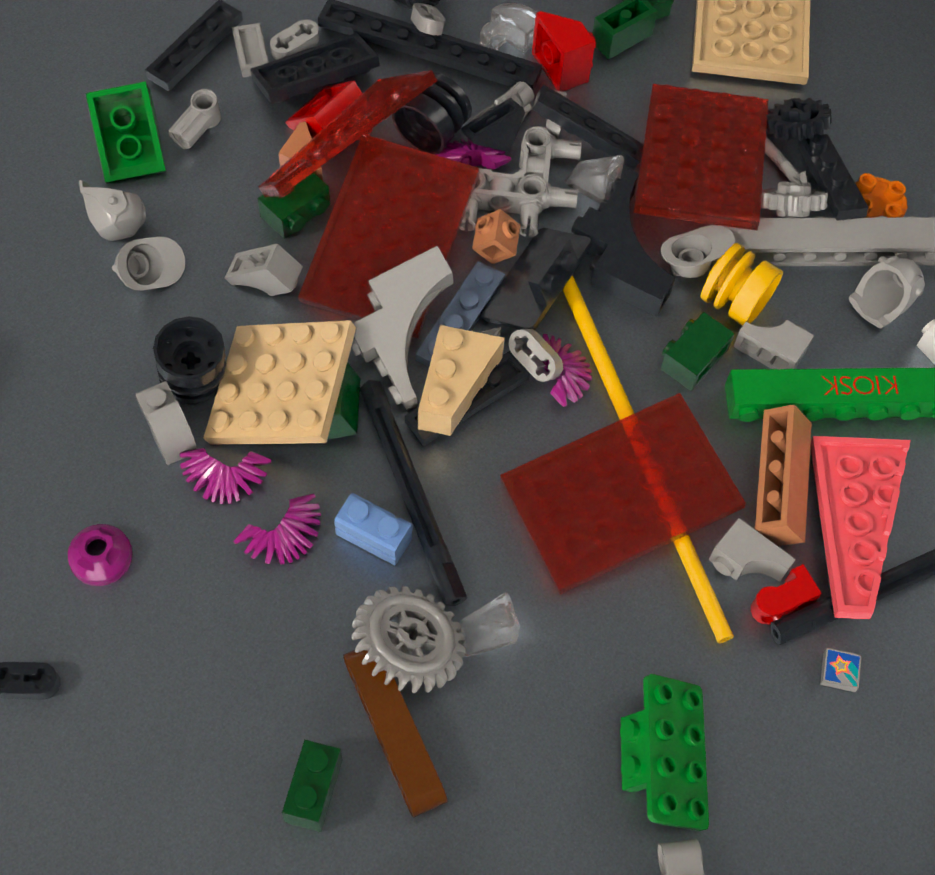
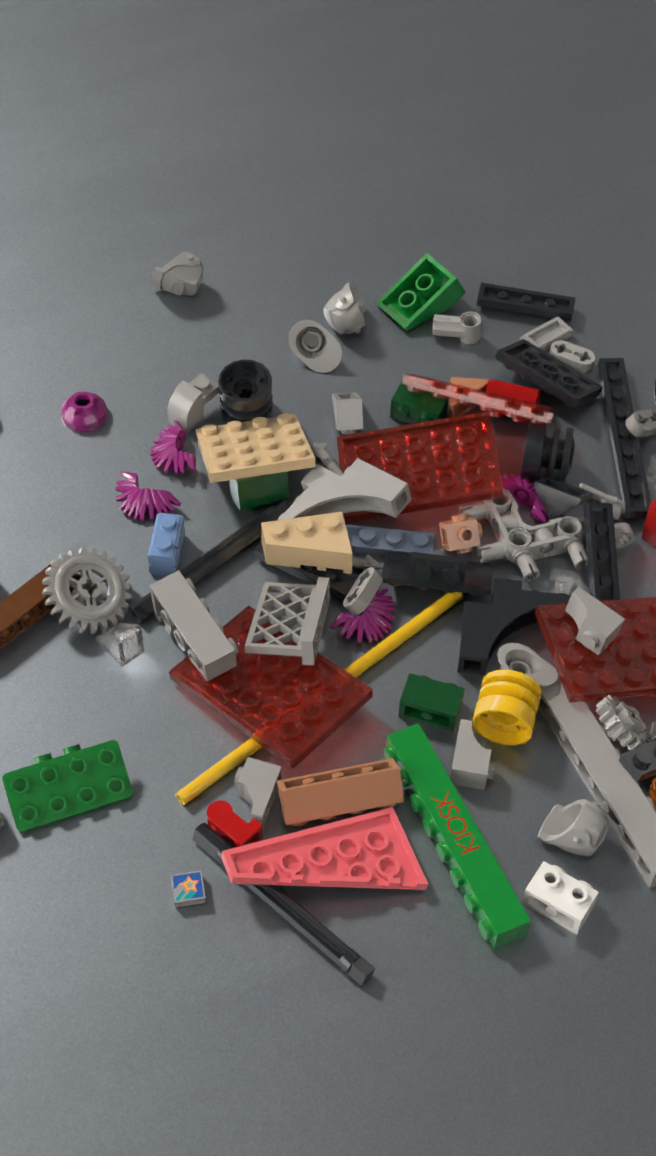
camera: 70 degrees right, 10 degrees down
none -> light grey wedge [149,570,238,681]
none -> light grey fence [245,577,330,665]
none -> light grey piece [313,443,344,476]
none -> light grey arch [565,587,625,655]

